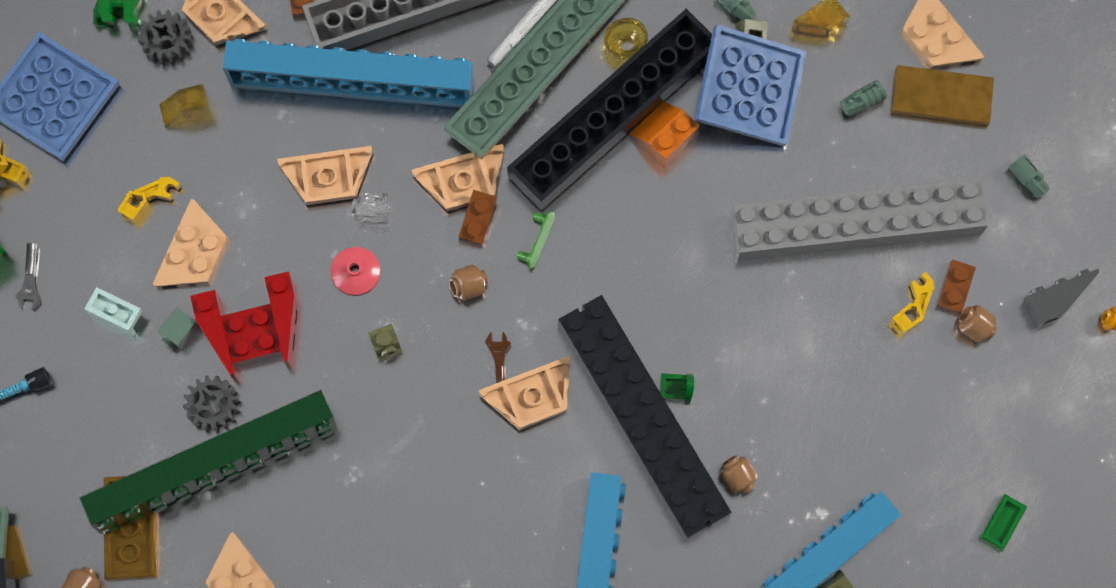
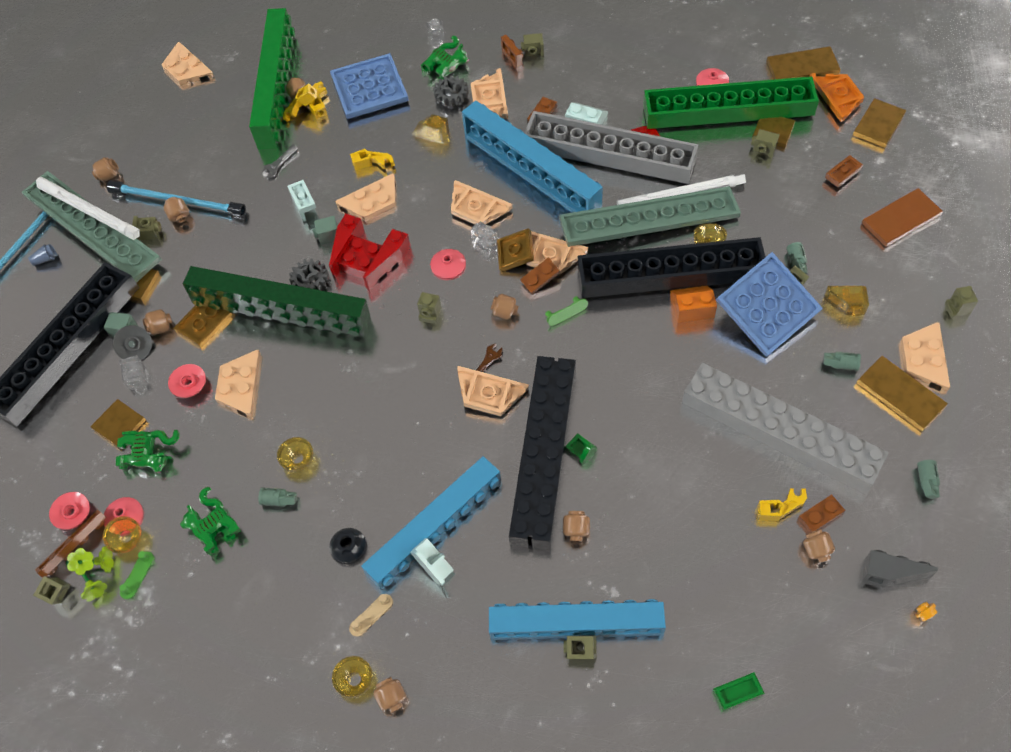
camera: 45 degrees right, 15 degrees down
none -> pearl gold tile [497,228,534,271]

